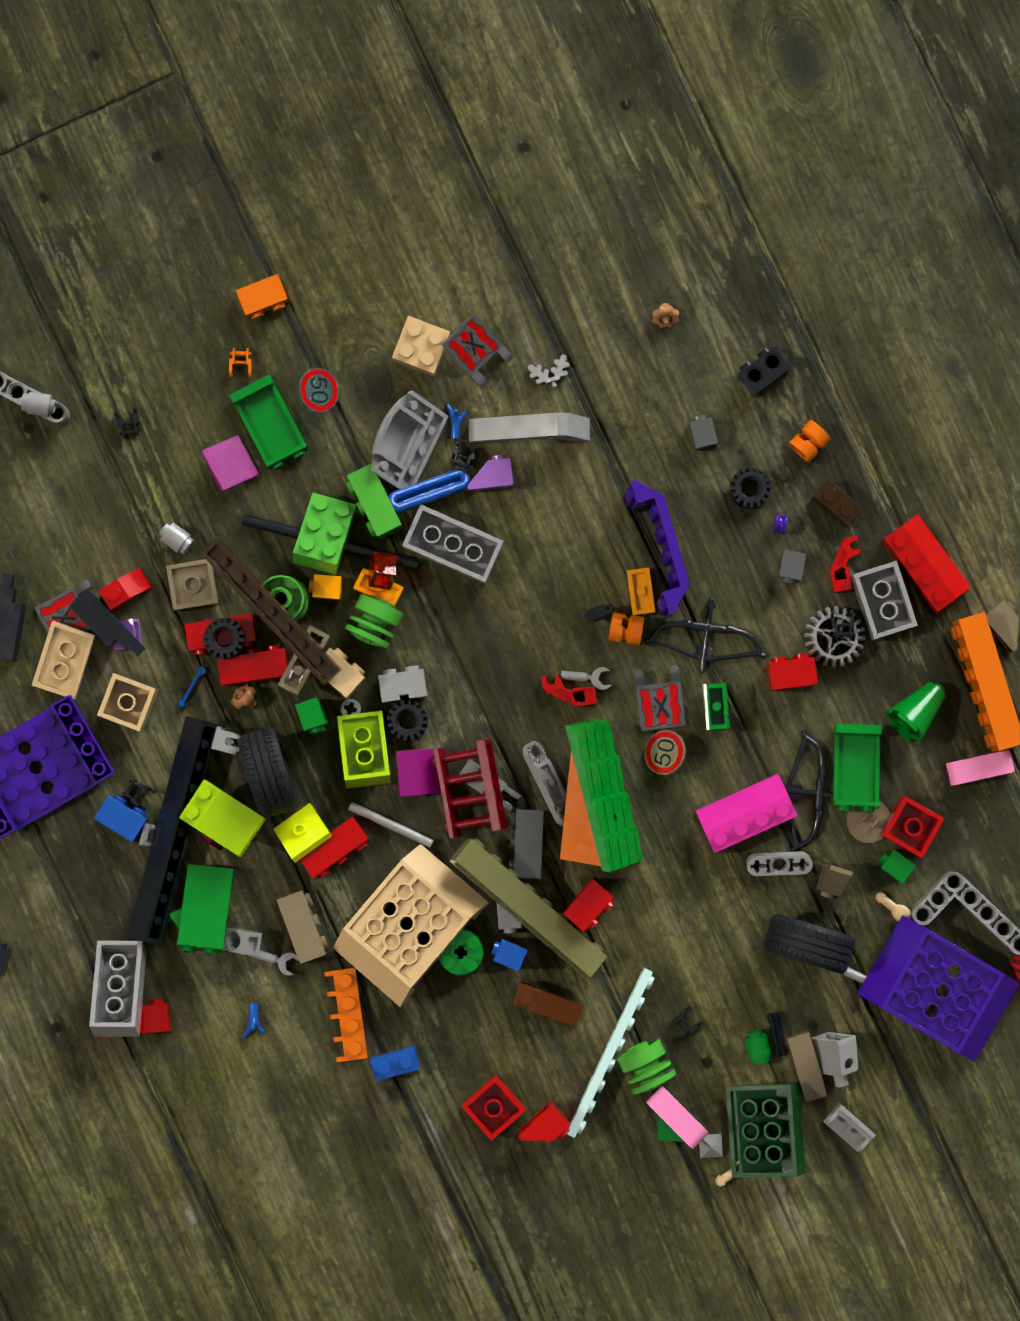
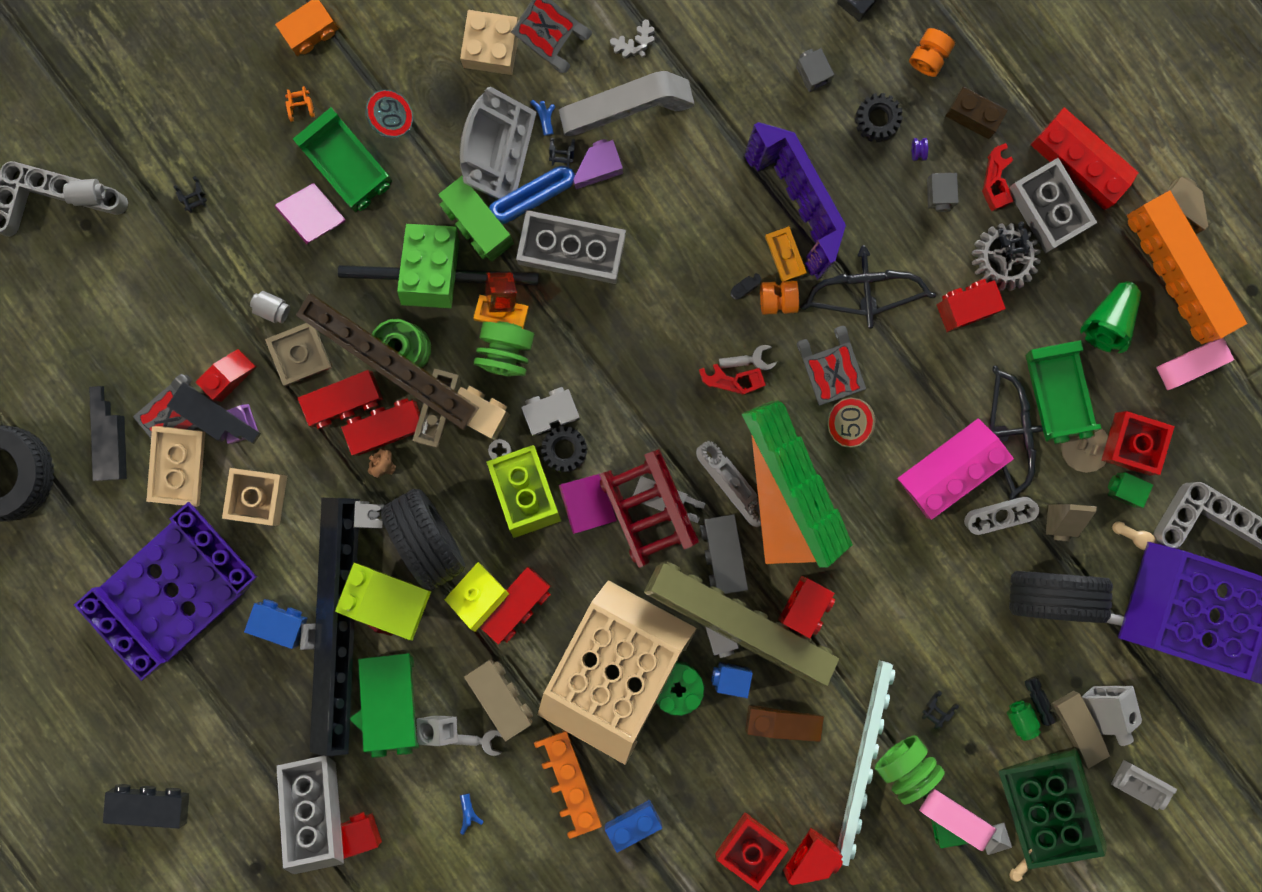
camera: 15 degrees left, 0 degrees up
black piece [122,779,156,810] -> none
blue hinge [177,666,206,708] -> none
black tyre [203,618,246,659] -> none
green brick [295,697,330,735] -> none
light orange brick [309,574,343,600] -> none
light grey bar [348,802,434,848] -> none
green brick [702,683,730,730] -> none

